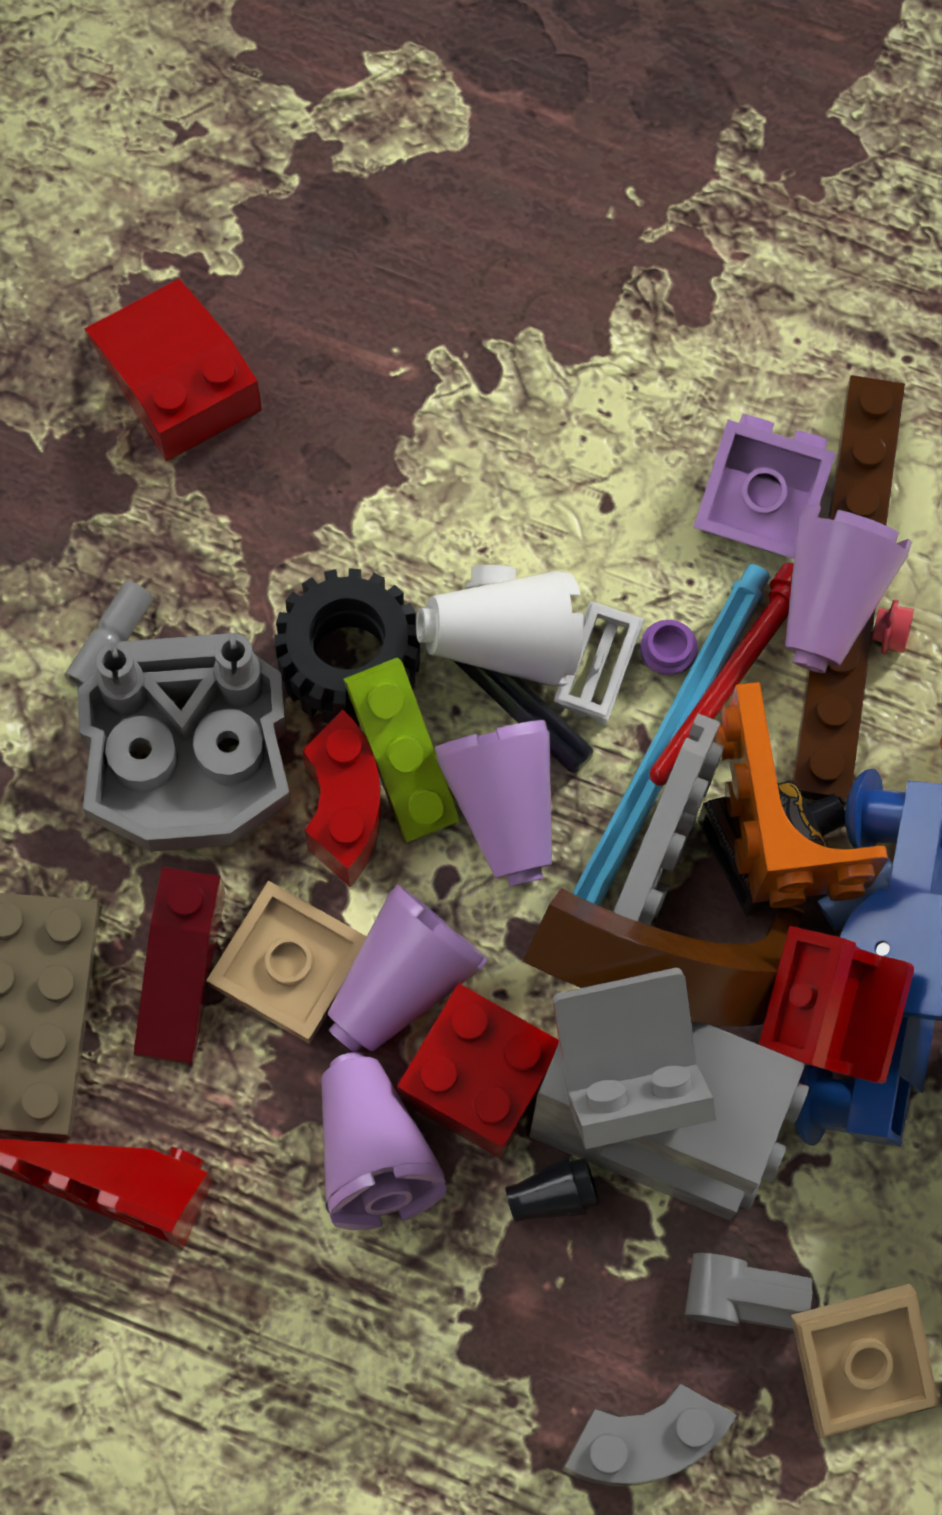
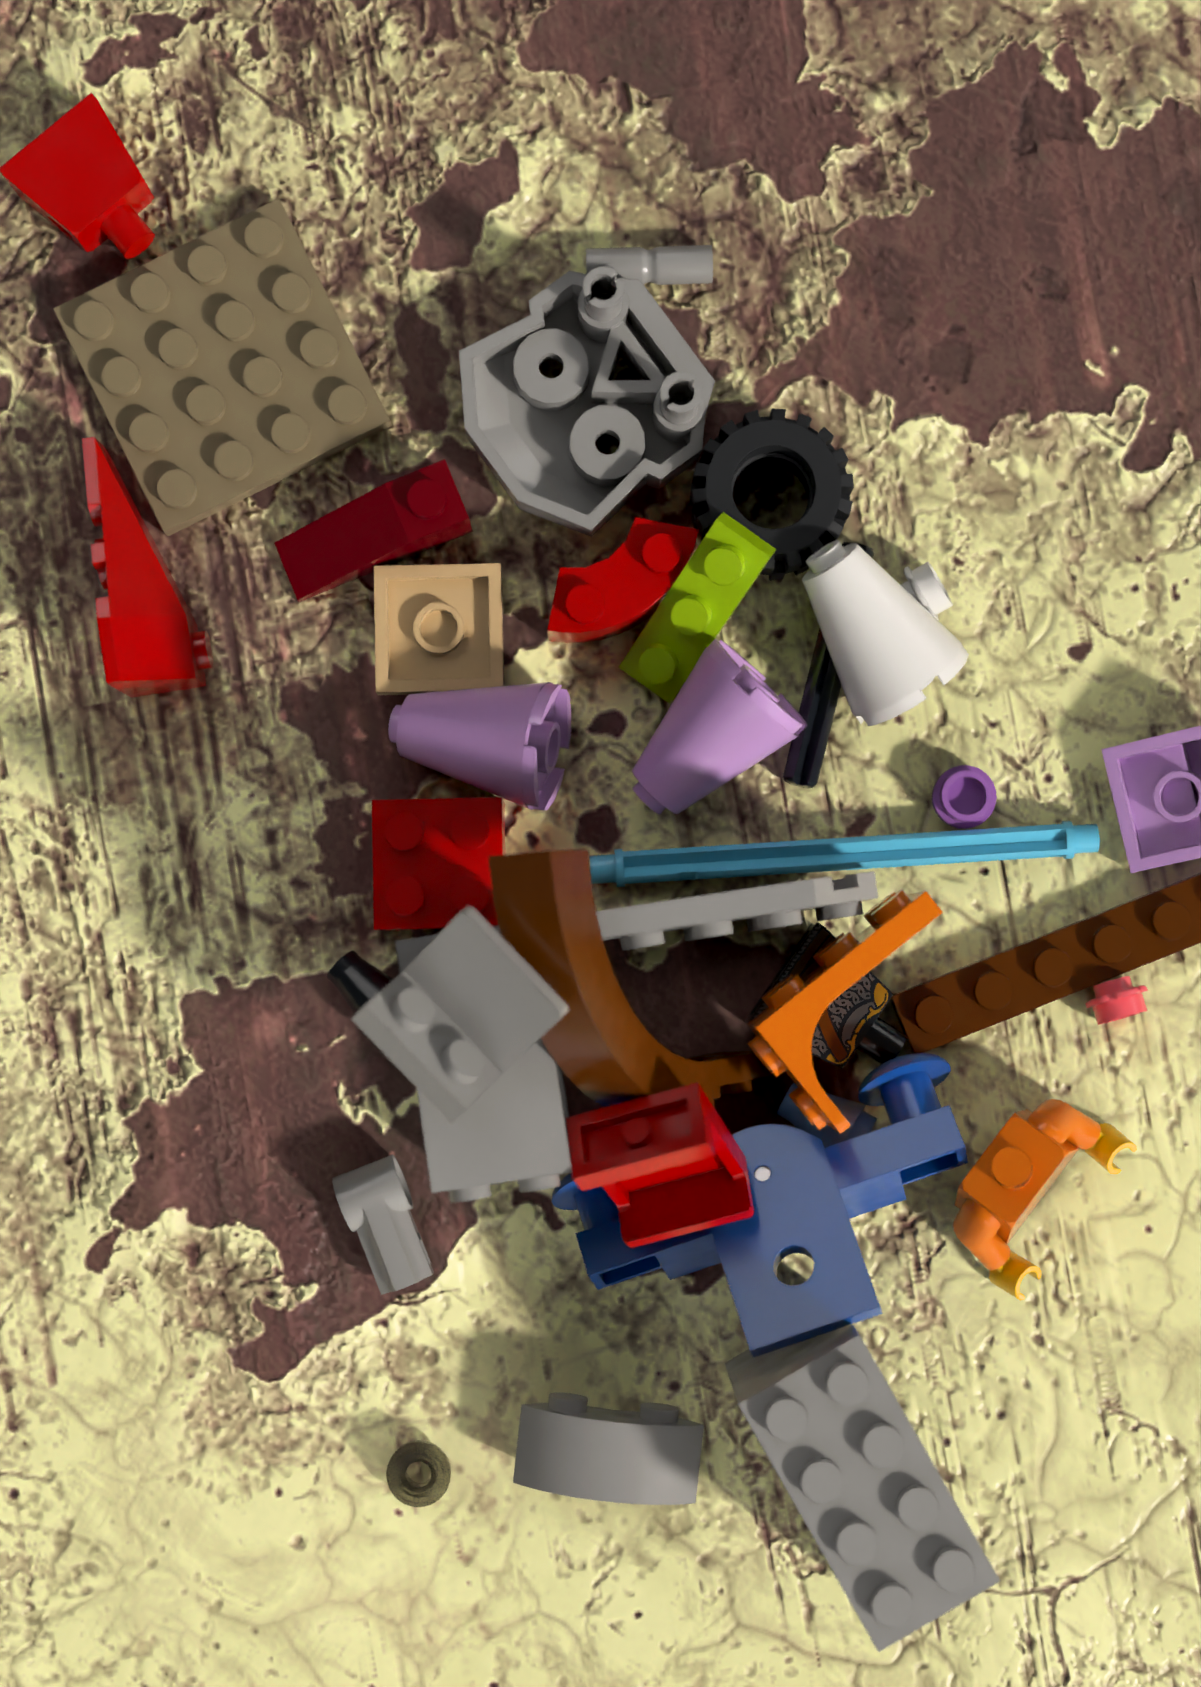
camera: 60 degrees right, 15 degrees up
red slope [84,278,262,462] -> none
lavender cone [321,1052,447,1230] -> none
white tile [553,601,644,726] -> none
light grey brick [561,1384,737,1487] -> none
red piece [649,563,794,786] -> none
lavender cone [785,505,912,673] -> none
tan tile [791,1283,939,1438] -> none

